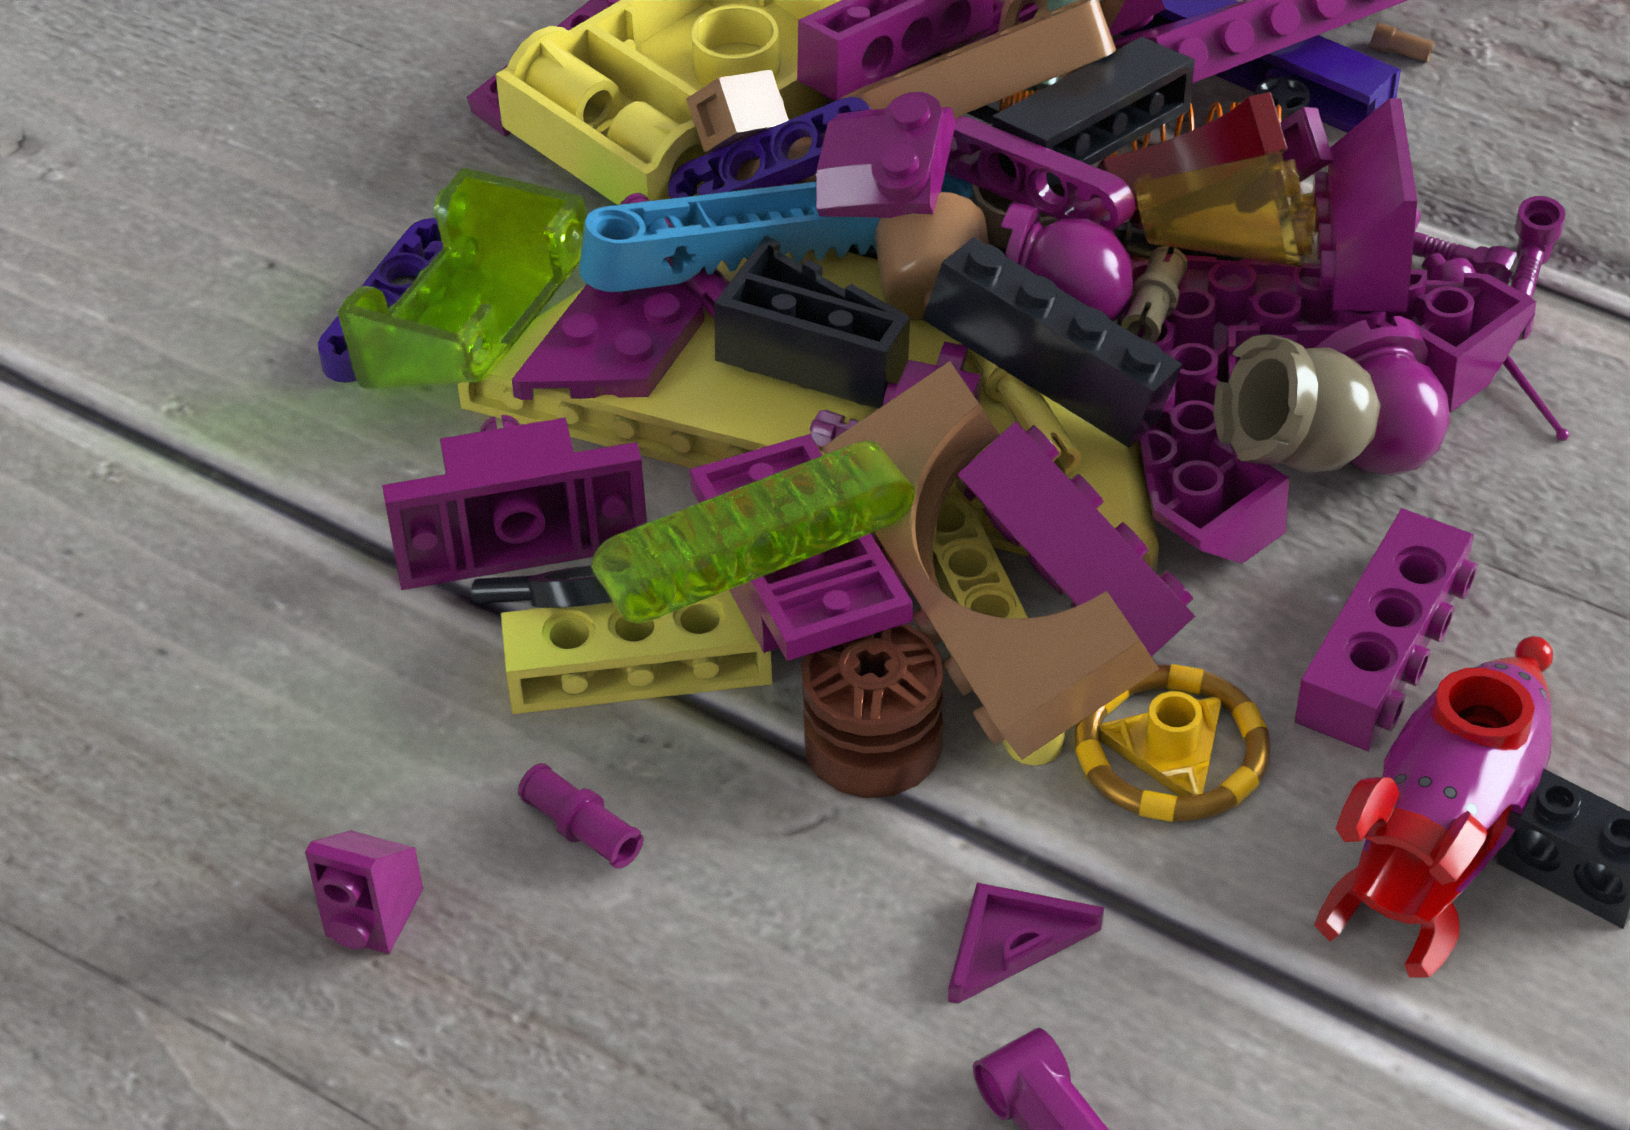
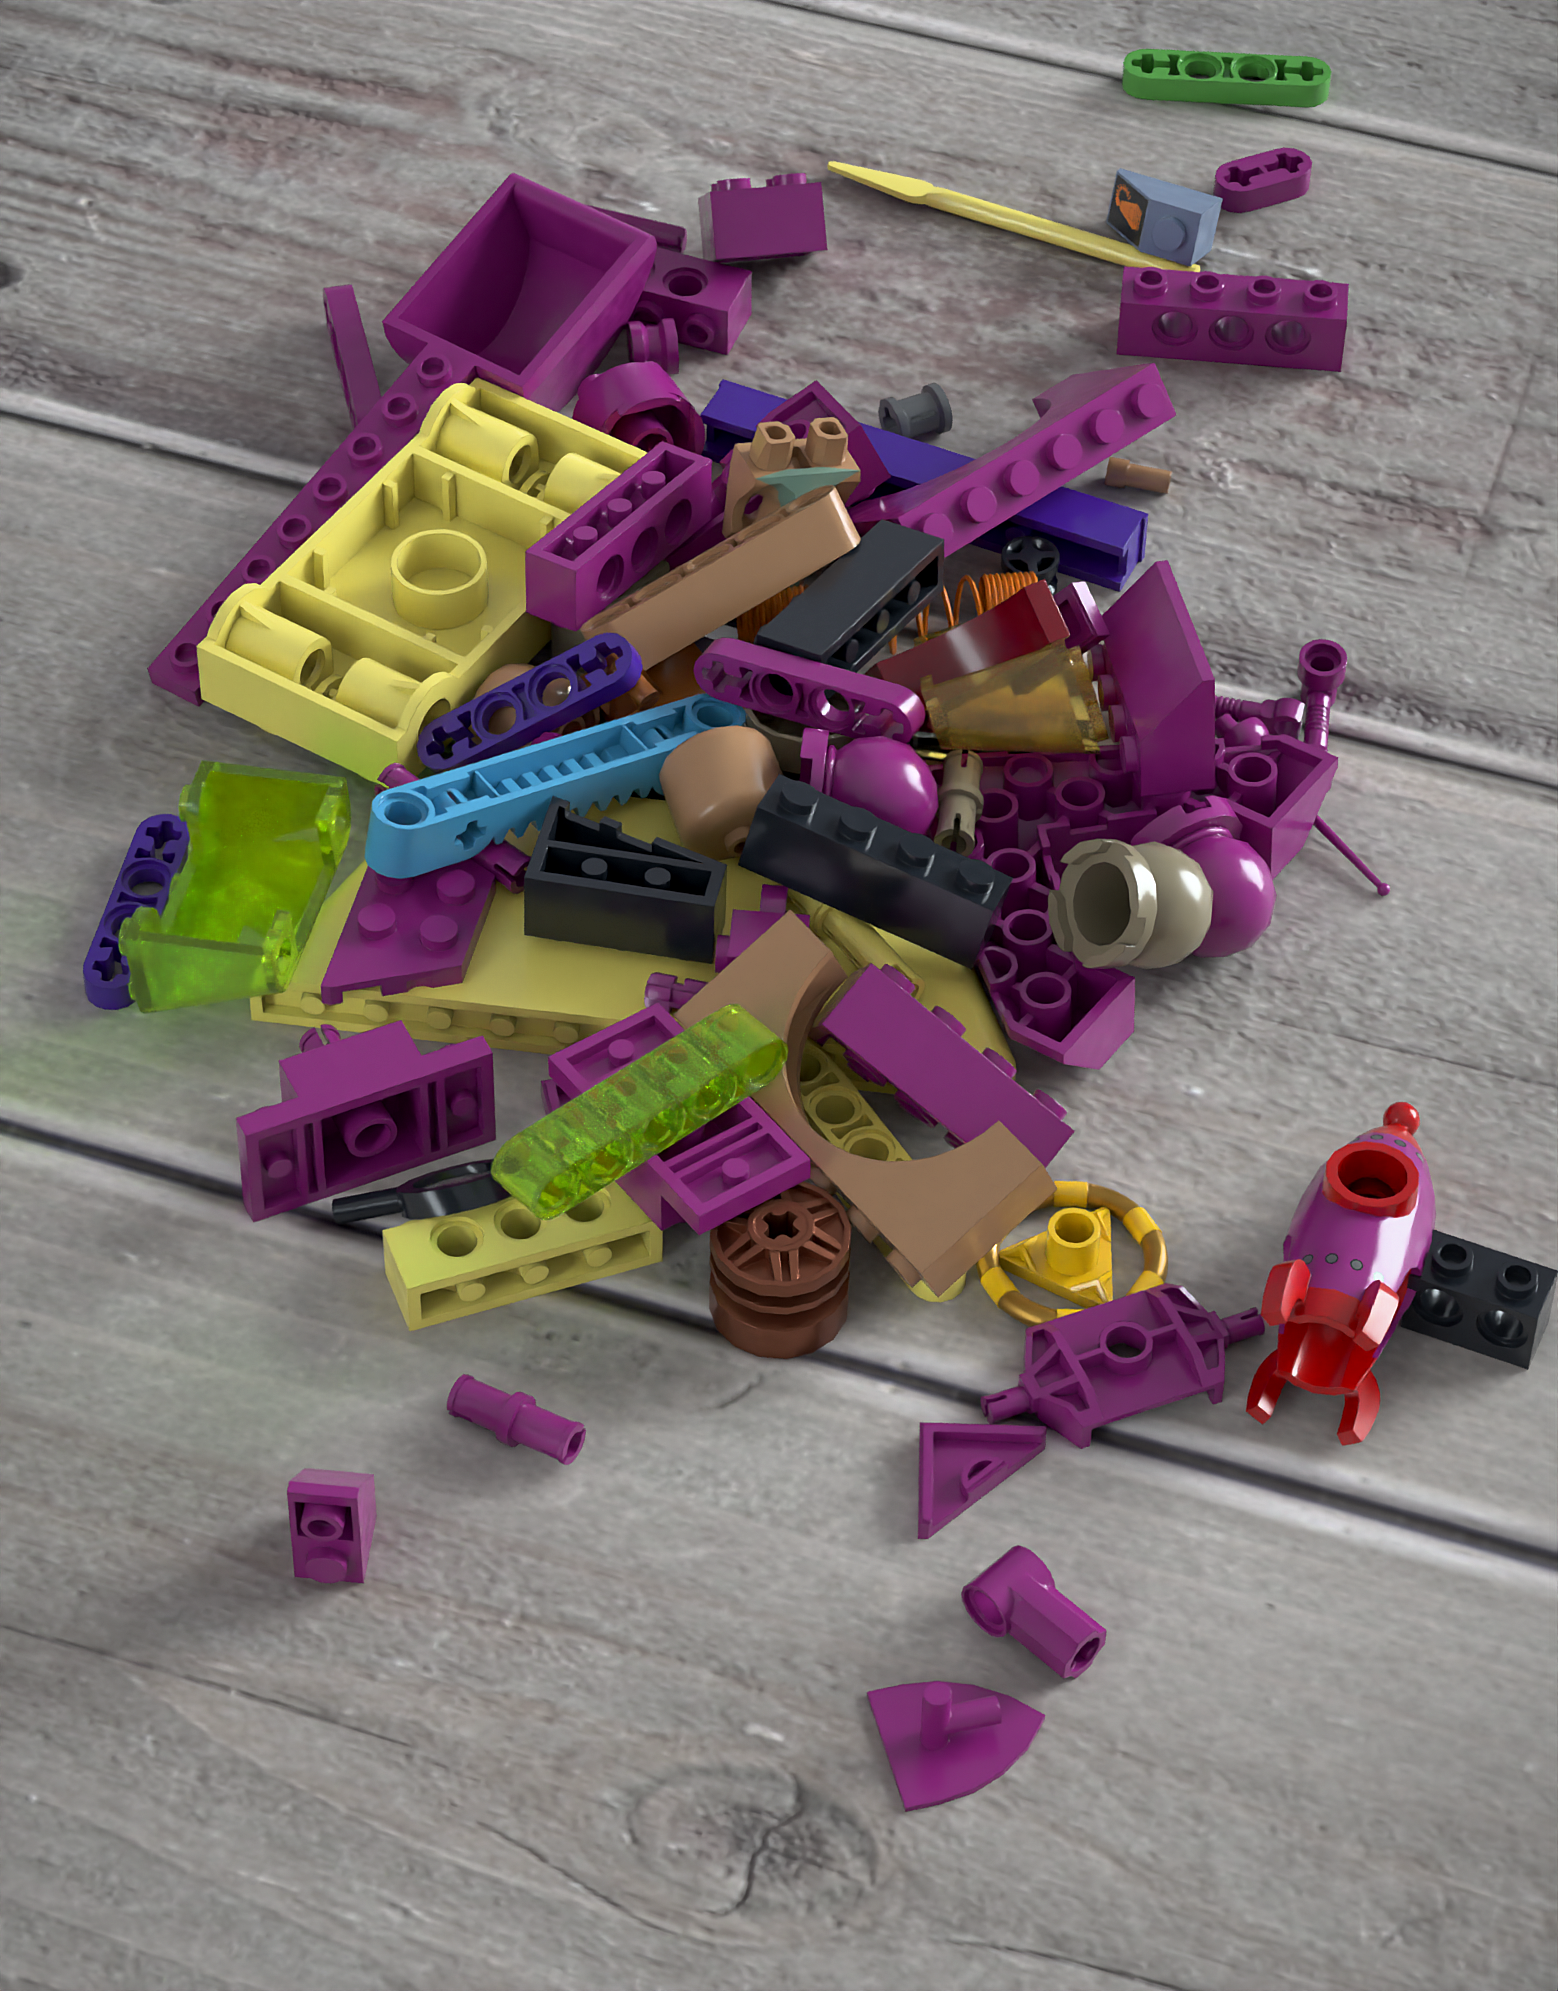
camera: 15 degrees left, 0 degrees up
brick [686,70,789,153] -> none
magenta slope [816,92,956,218] -> none
magenta brick [1294,508,1478,752] -> none
none -> magenta plate [980,1283,1265,1449]

